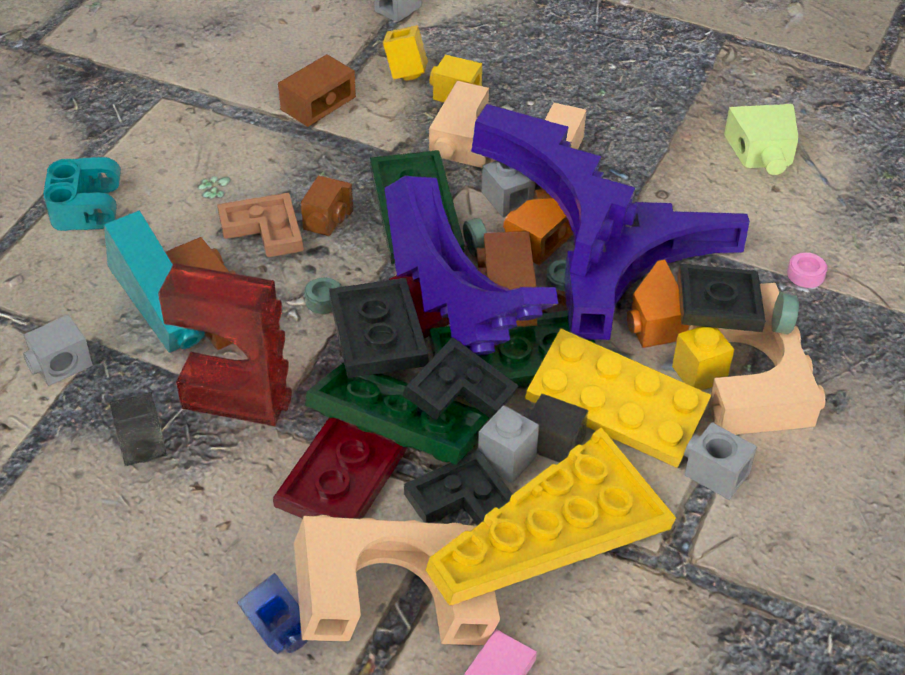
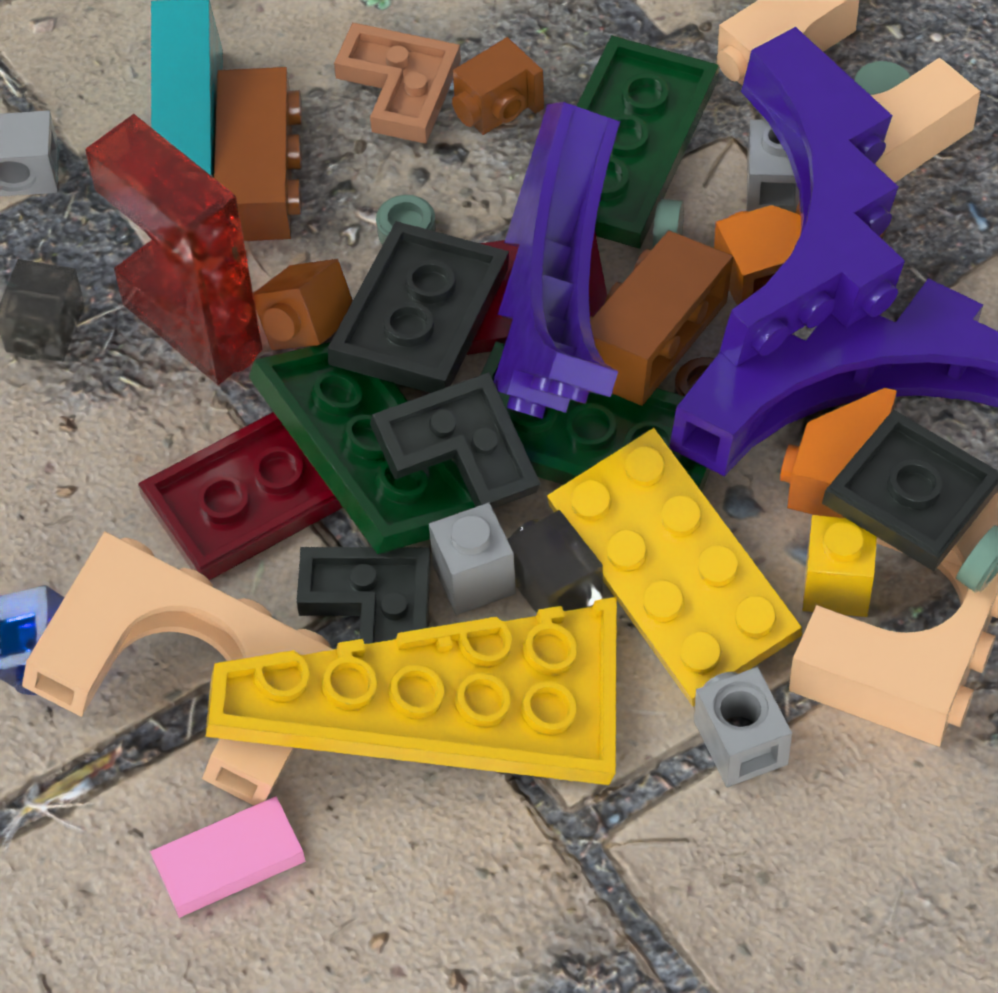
camera: 35 degrees right, 10 degrees up
none -> dark orange brick [251,259,353,351]

